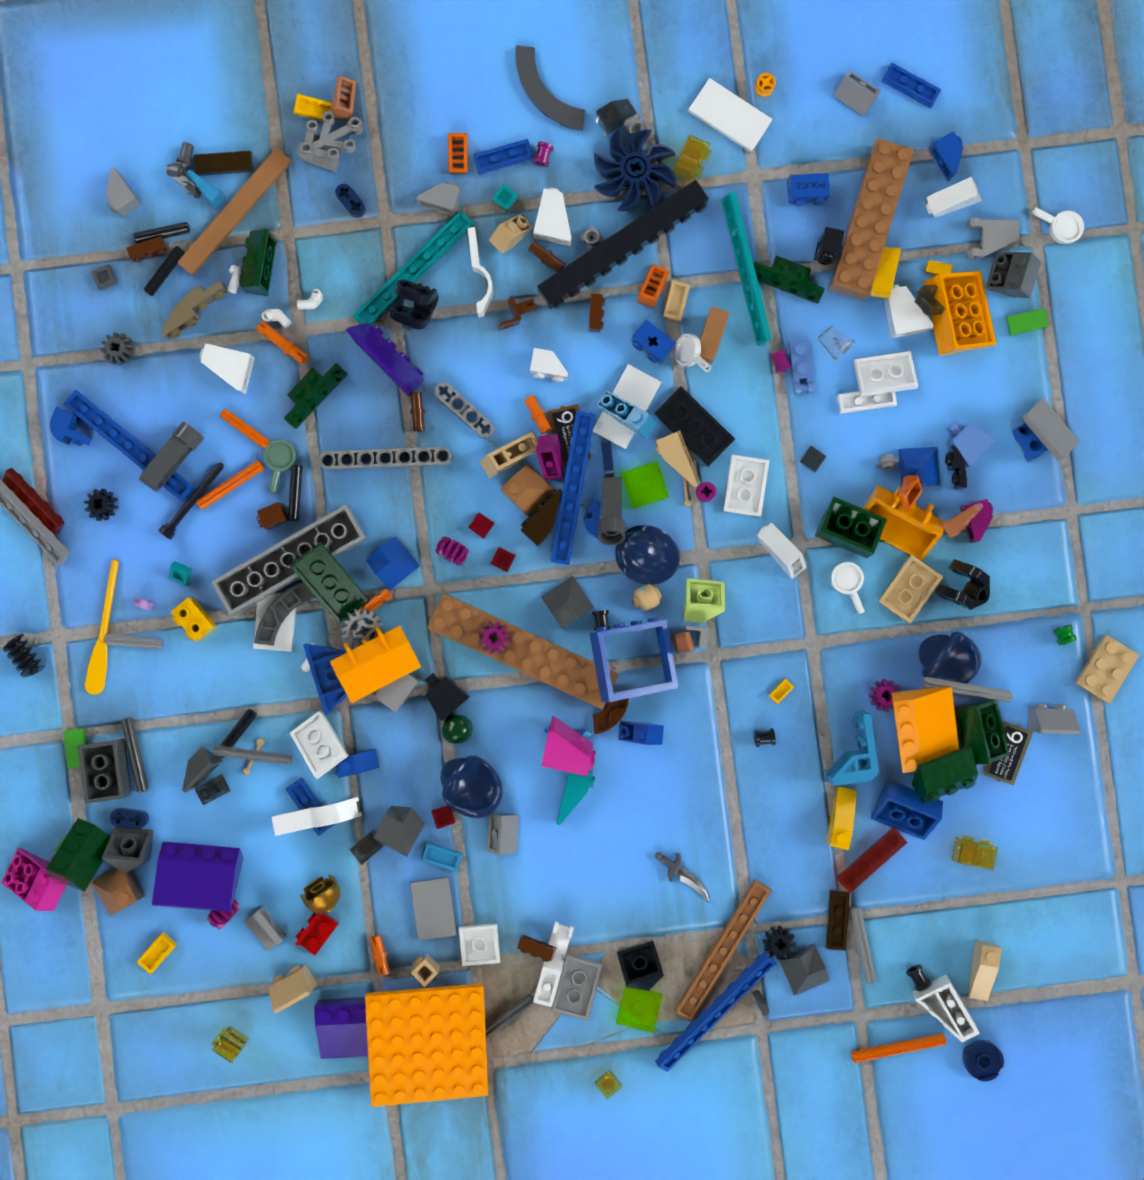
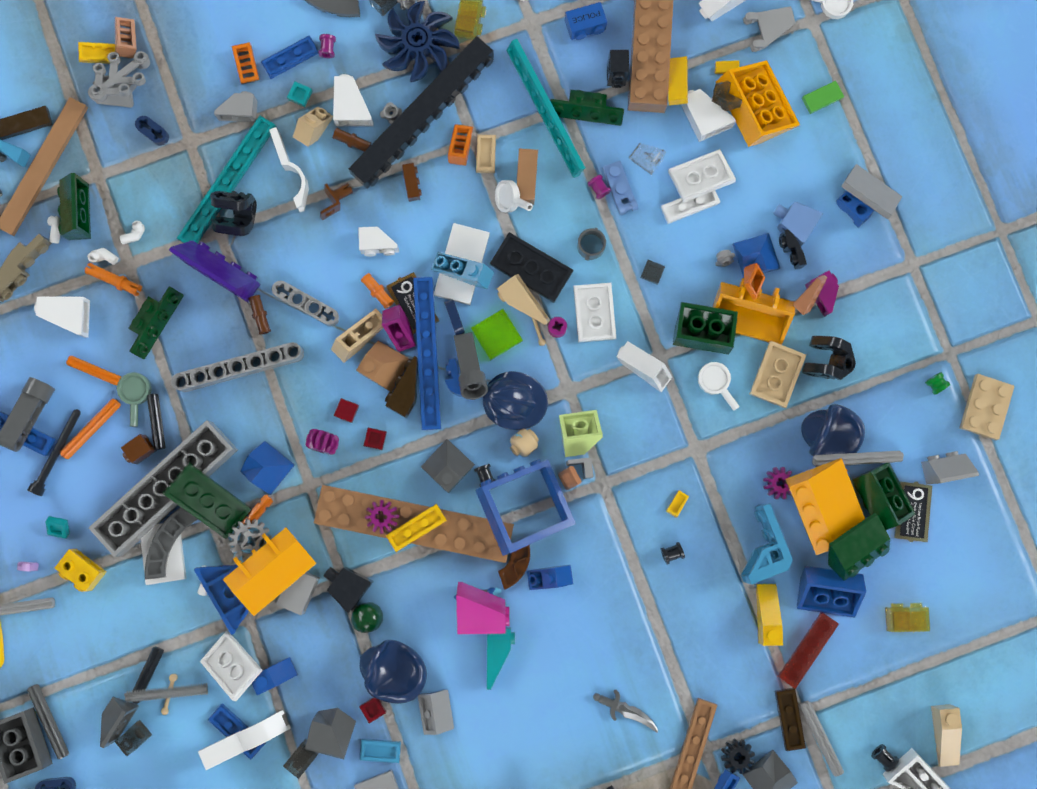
camera: 15 degrees left, 5 degrees down
blue brick [631,319,676,364] -> none
dark grey slope [986,252,1041,298] -> none
none -> yellow tile [386,504,447,552]
none -> dark grey piece [577,228,606,261]

